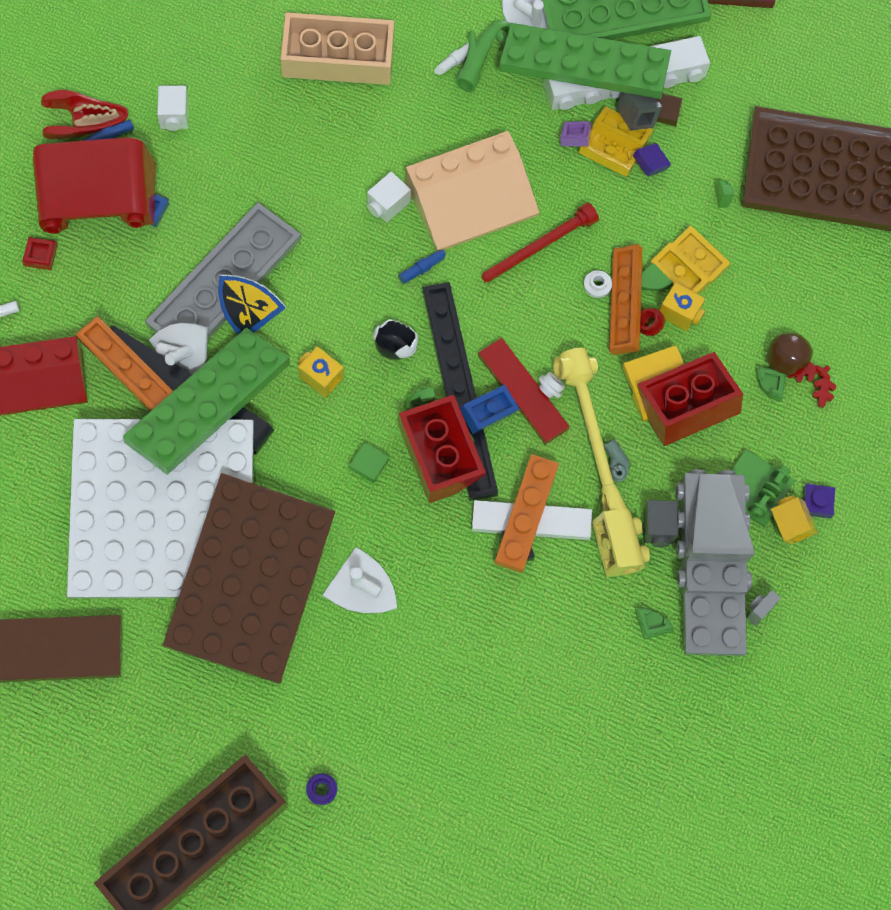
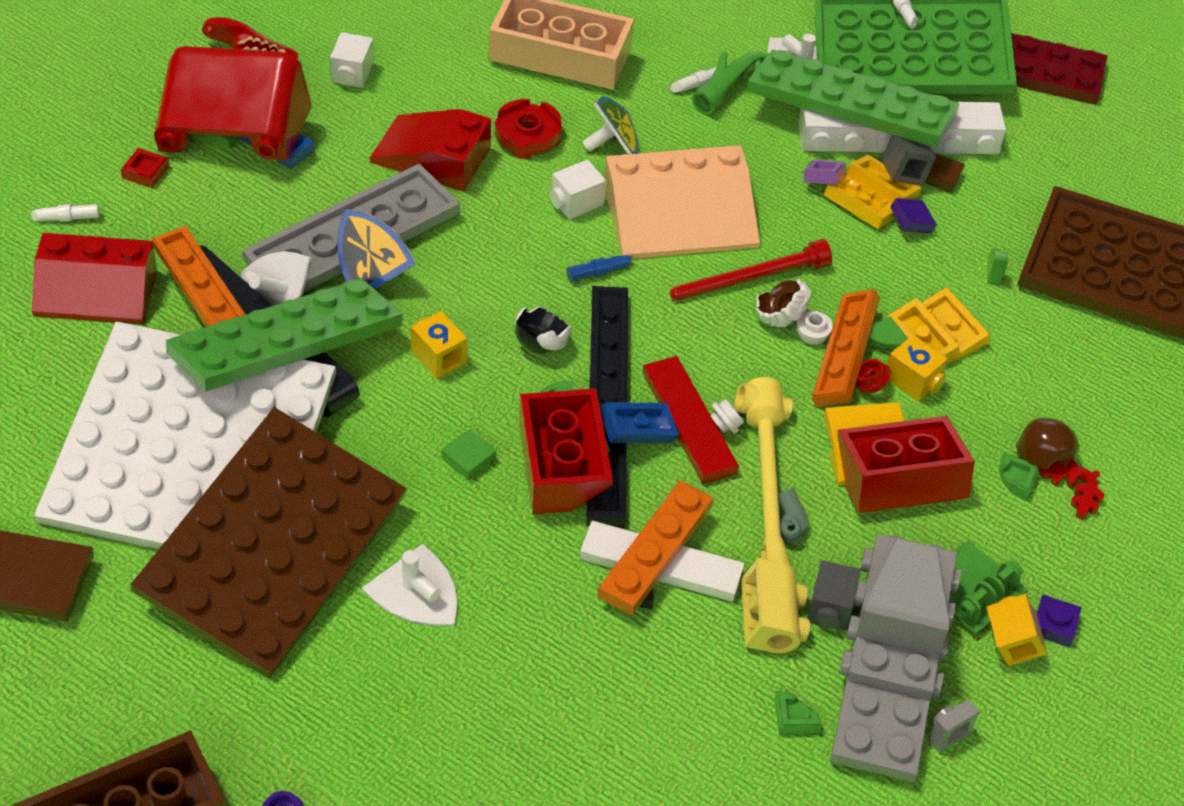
camera: 15 degrees right, 20 degrees down
none -> red slope [370,109,491,192]
none -> red plate [495,99,562,159]
none -> shield [583,96,639,154]
none -> hair [756,279,811,328]

